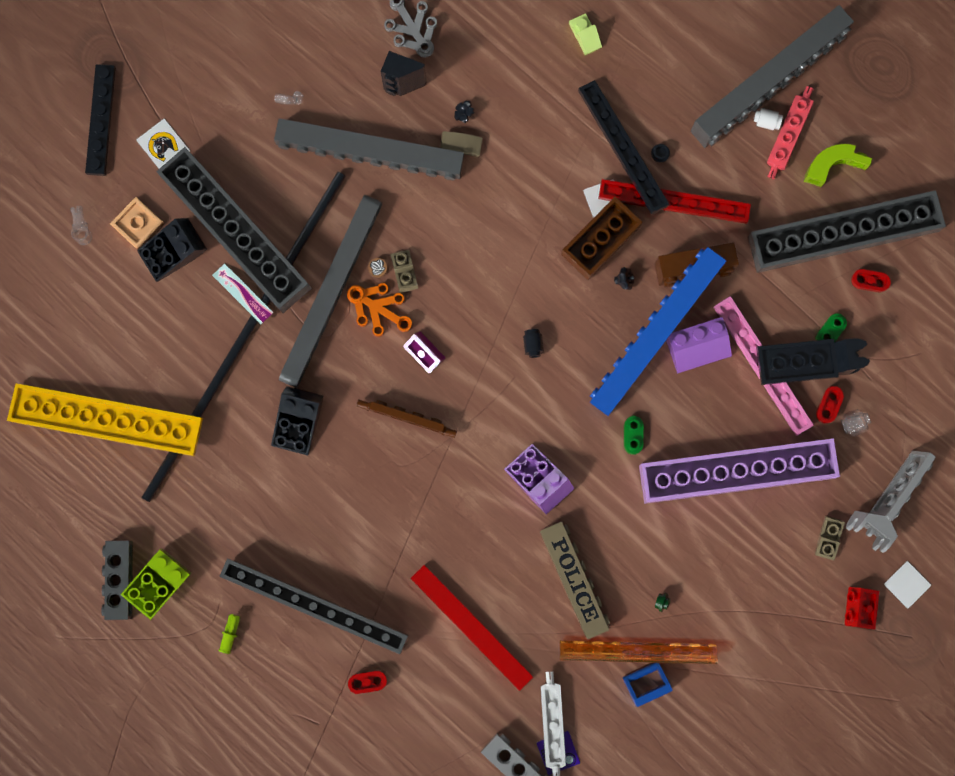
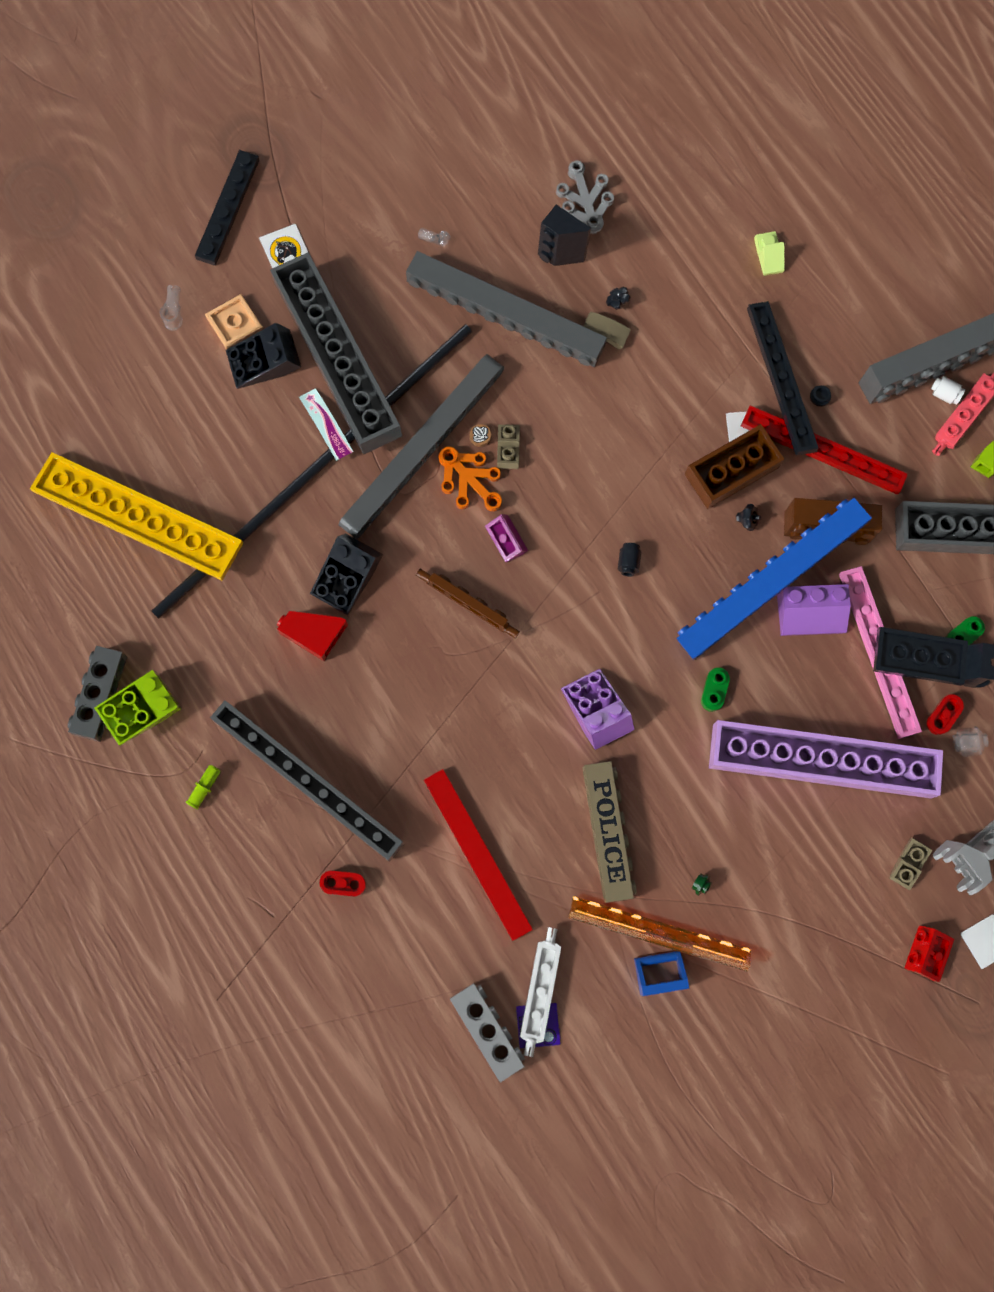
camera: 10 degrees right, 5 degrees down
none -> red slope [277,611,348,661]

